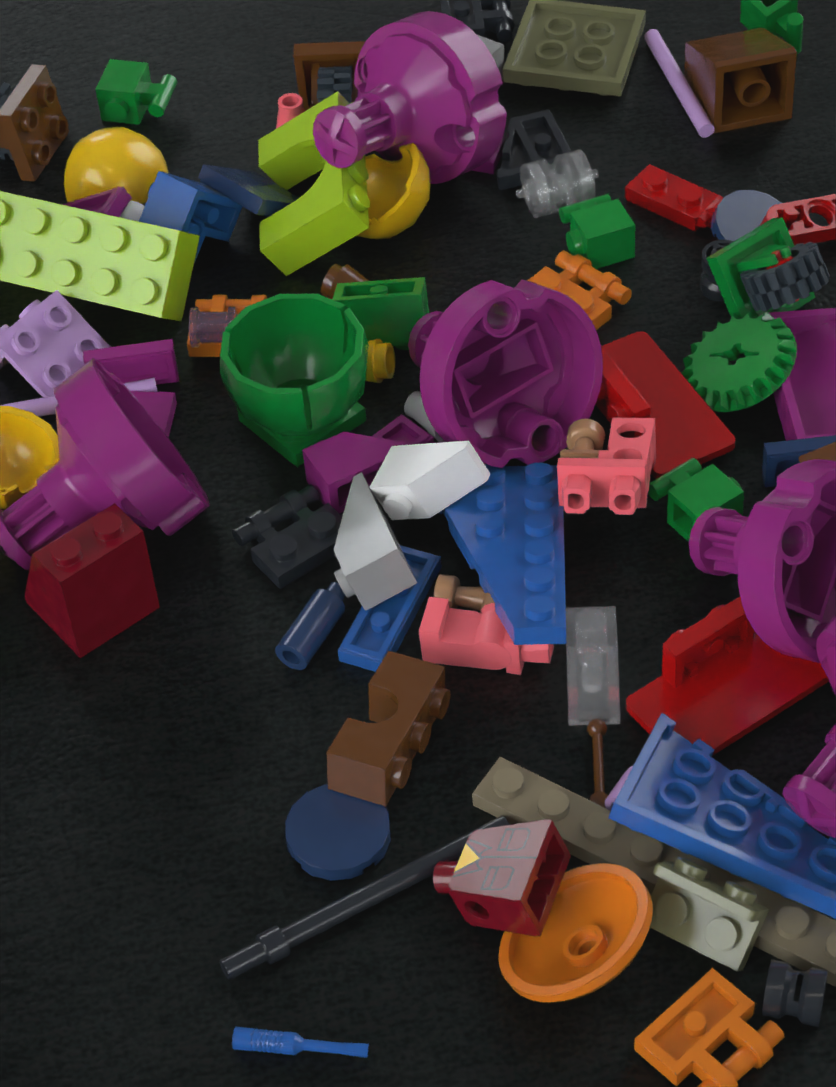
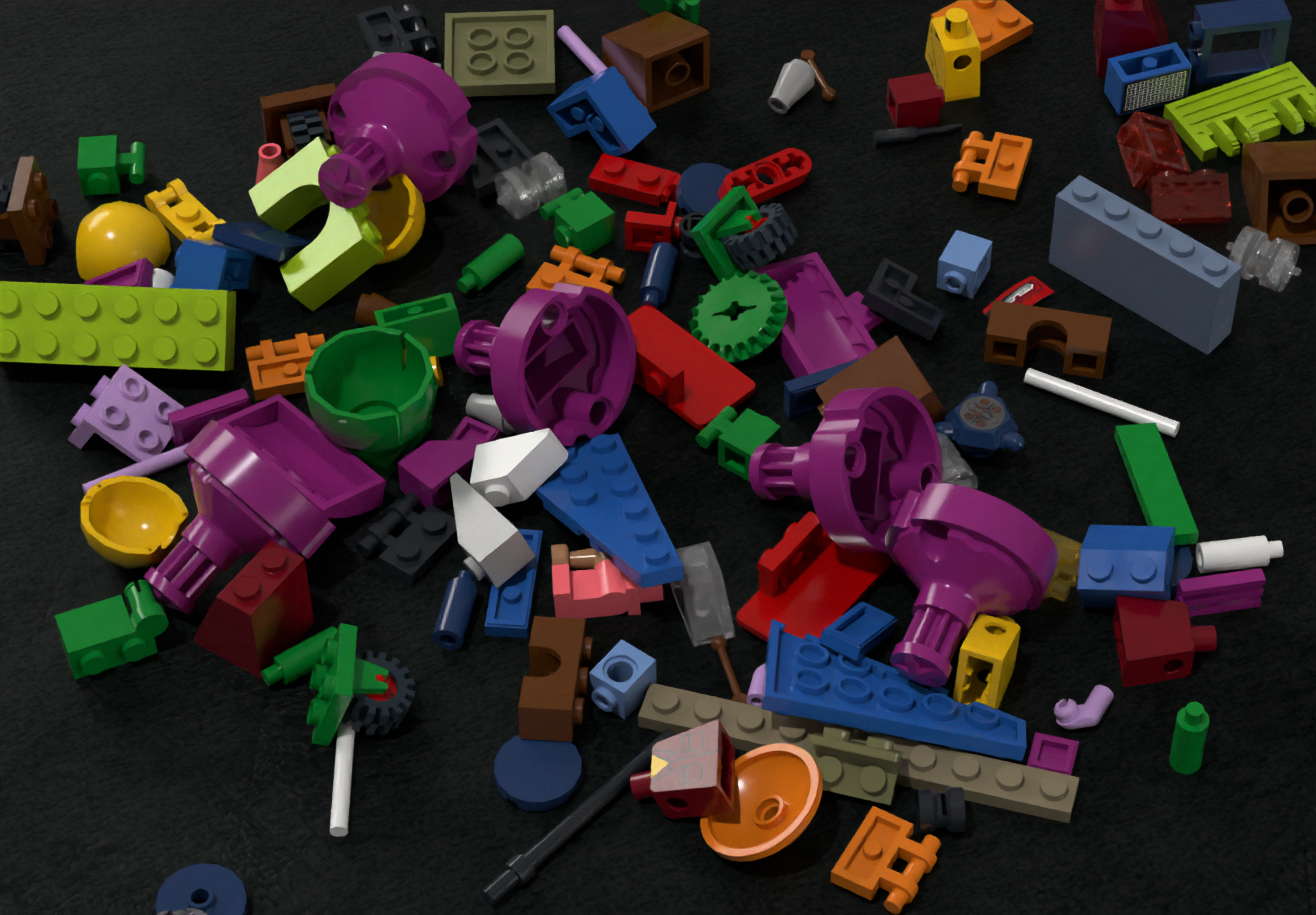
camera: 20 degrees left, 0 degrees up
bush [189,307,238,348] -> none
coral hips [557,418,656,515] -> none
none -> yellow plate [145,178,226,243]
none -> magenta slope [216,394,386,518]
none -> green cylinder [261,626,337,686]
none -> green plate [307,623,415,747]
none -> white bar [330,720,355,836]
none -> green cylinder [456,234,525,294]
none -> blue brick [546,66,657,157]
none -> medium blue brick [589,639,657,720]
none -> red bracket [625,201,683,252]
none -> dark blue cylinder [639,242,678,309]
none -> blue tile [819,601,898,661]

